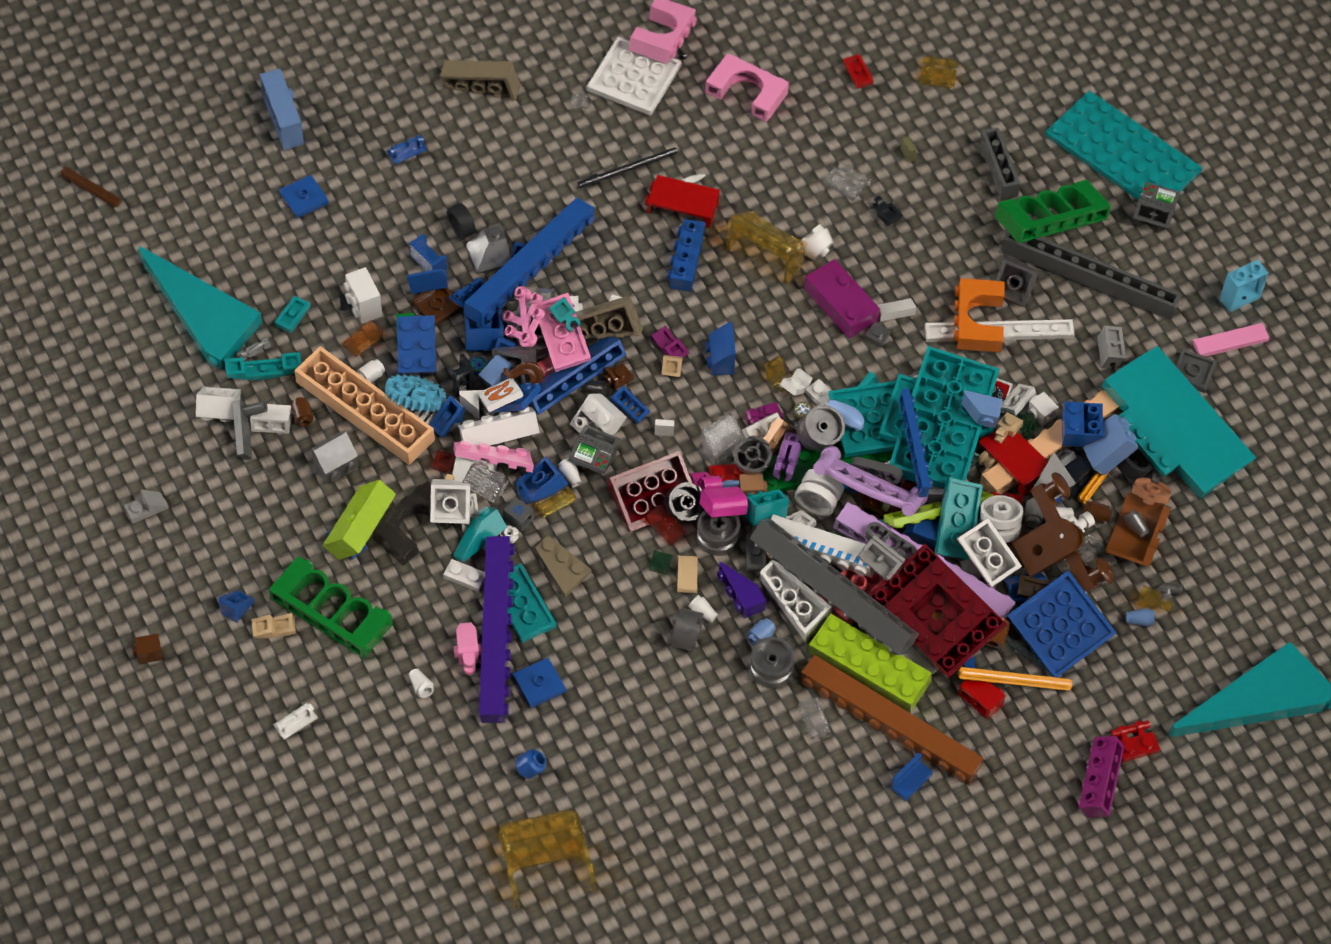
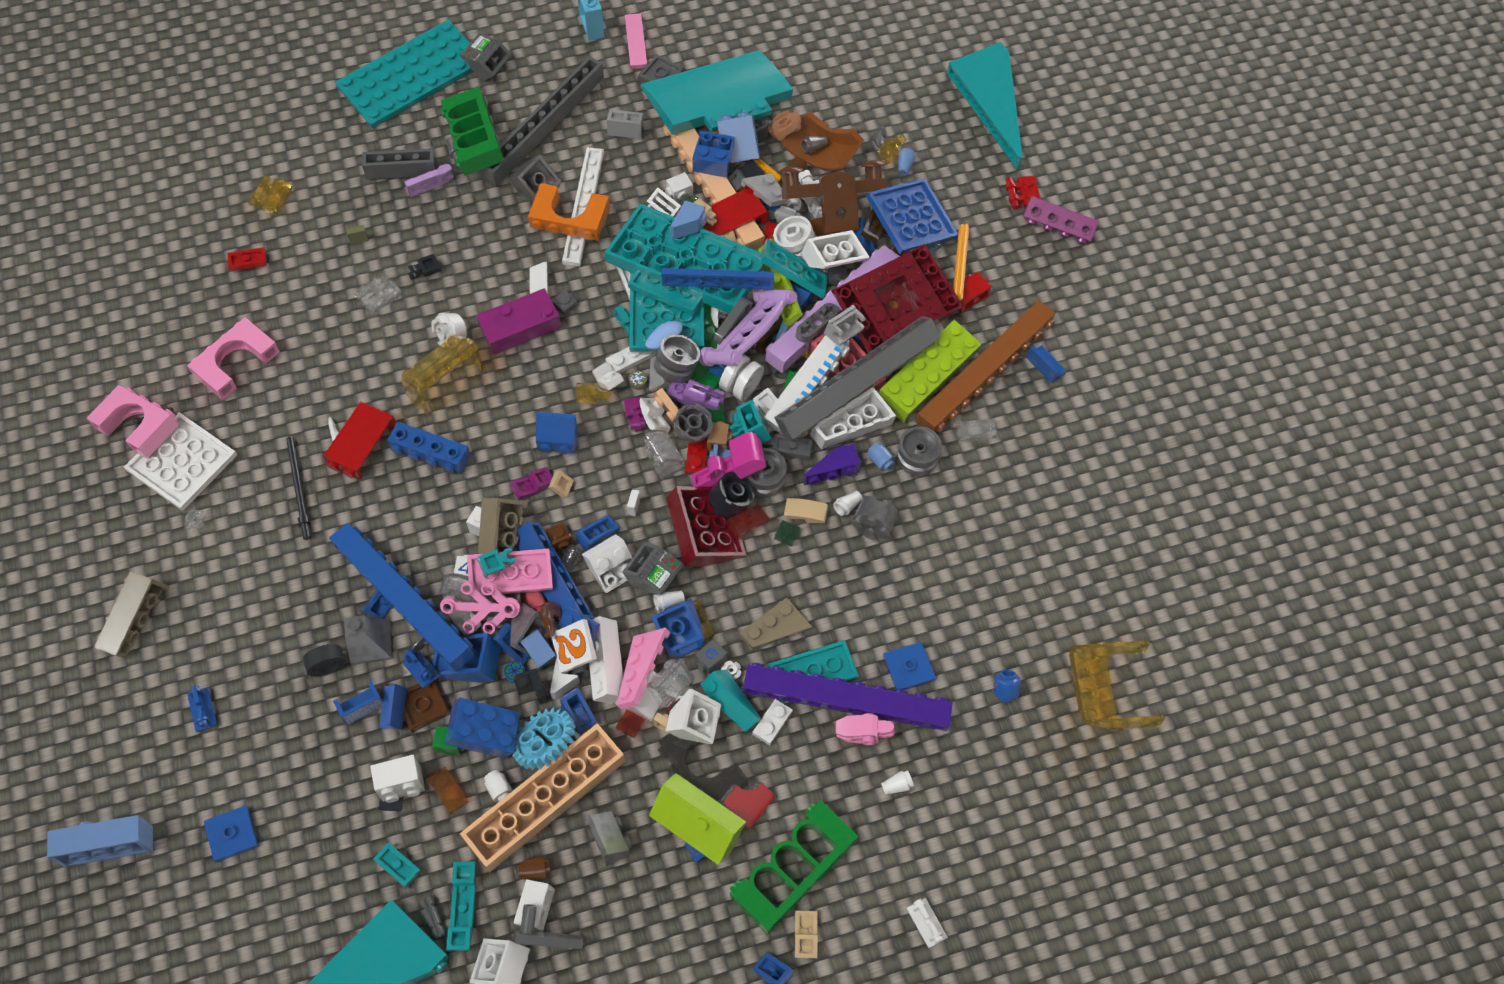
camera: 80 degrees left, 5 degrees up
none -> lavender hinge [404,164,454,197]
none -> red tile [720,781,775,830]

